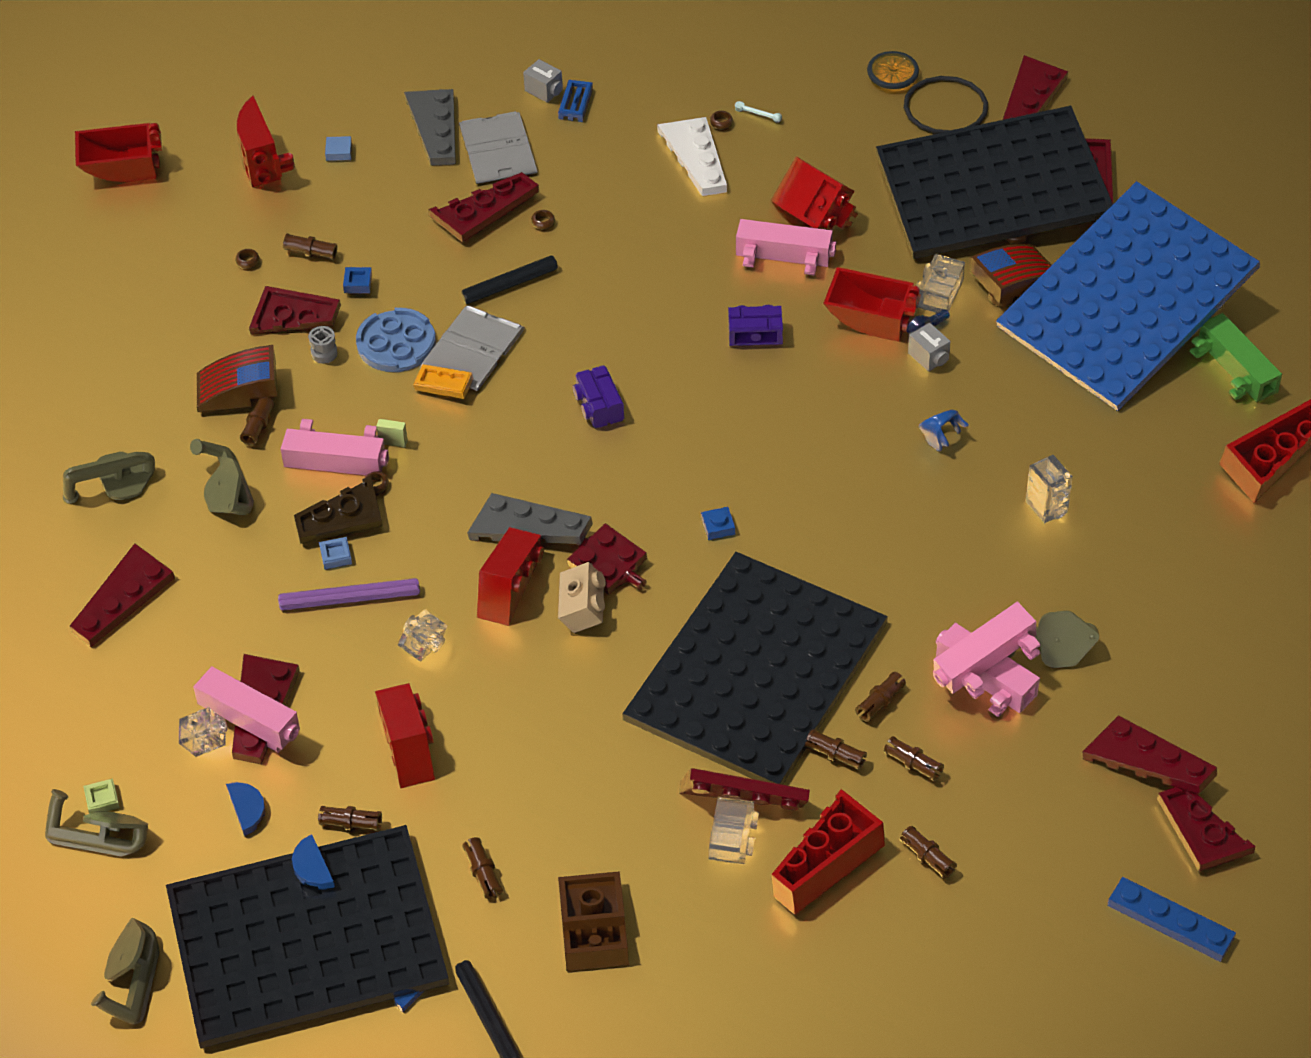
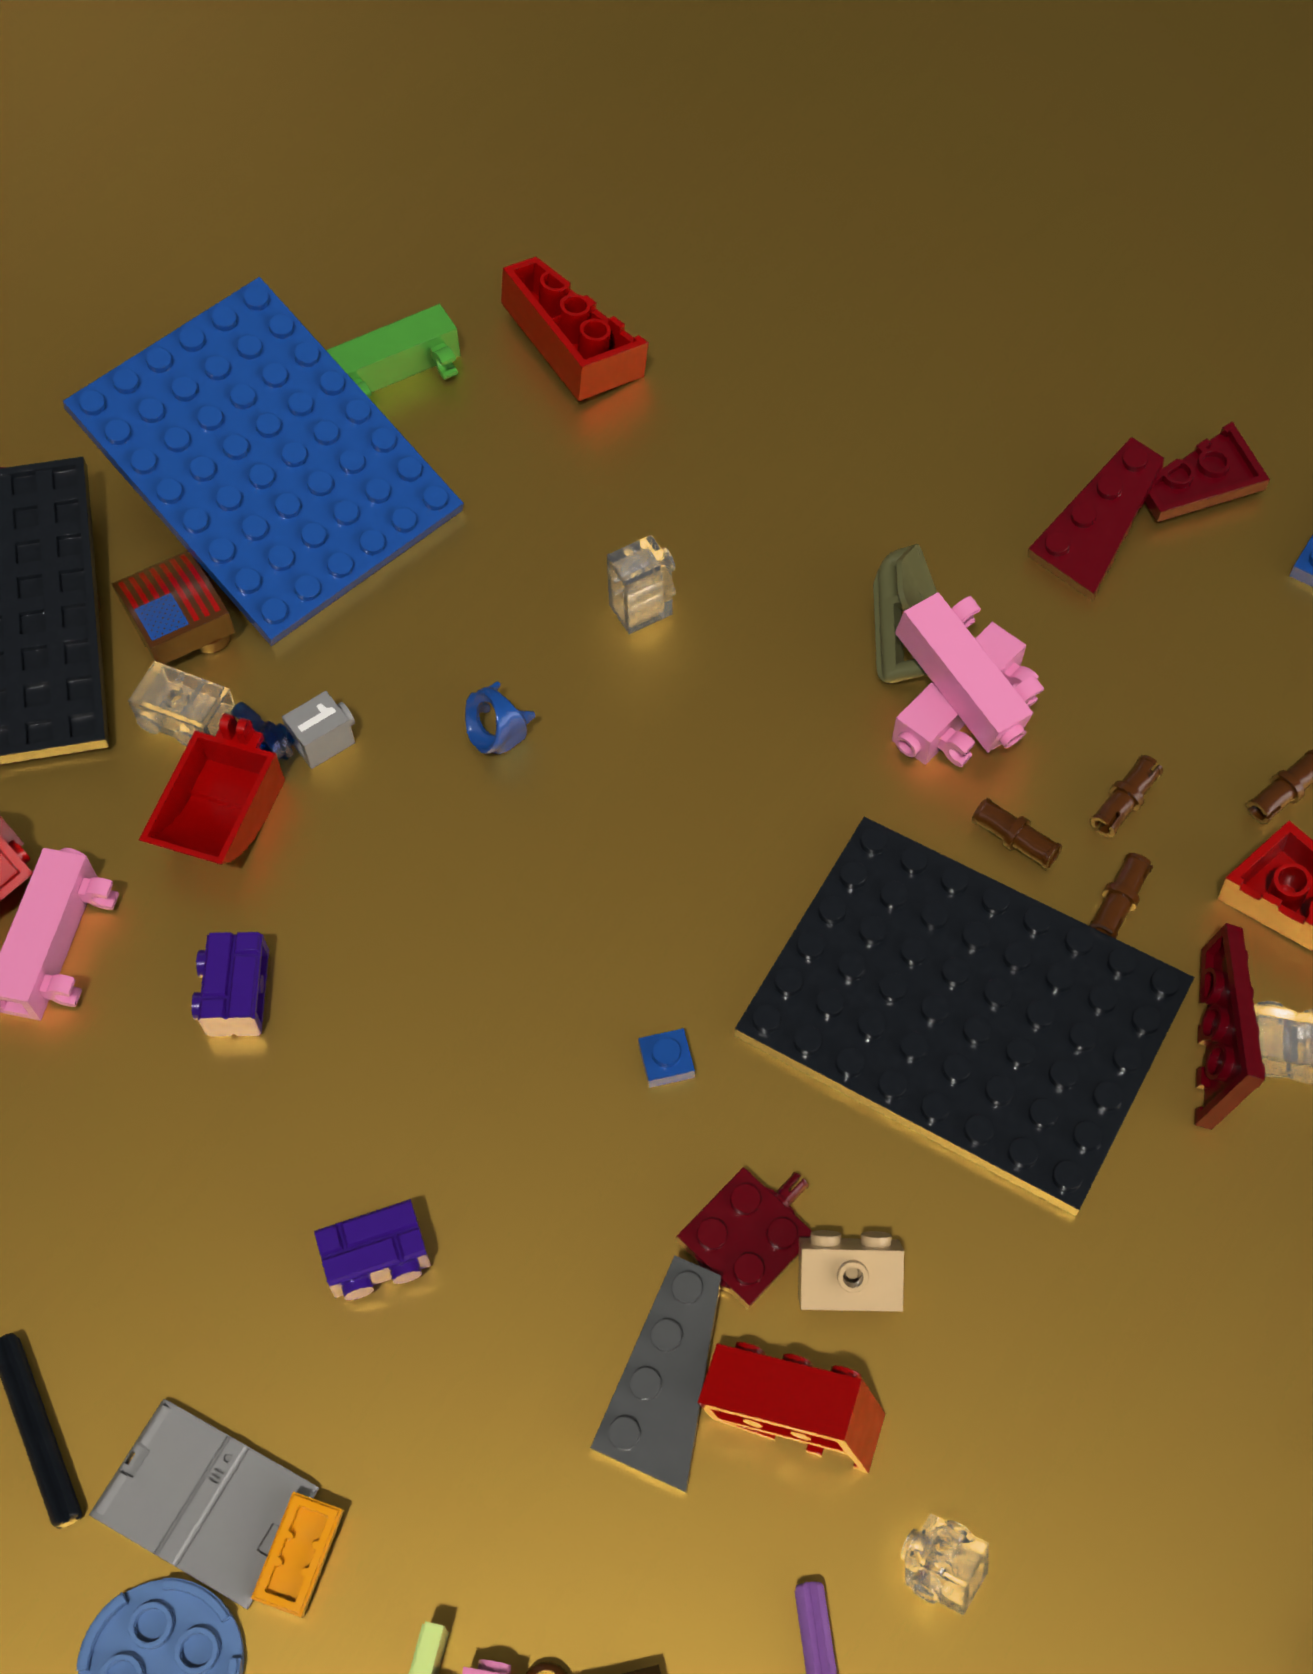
camera: 90 degrees left, 10 degrees up
red wedge [375,683,435,789] -> none

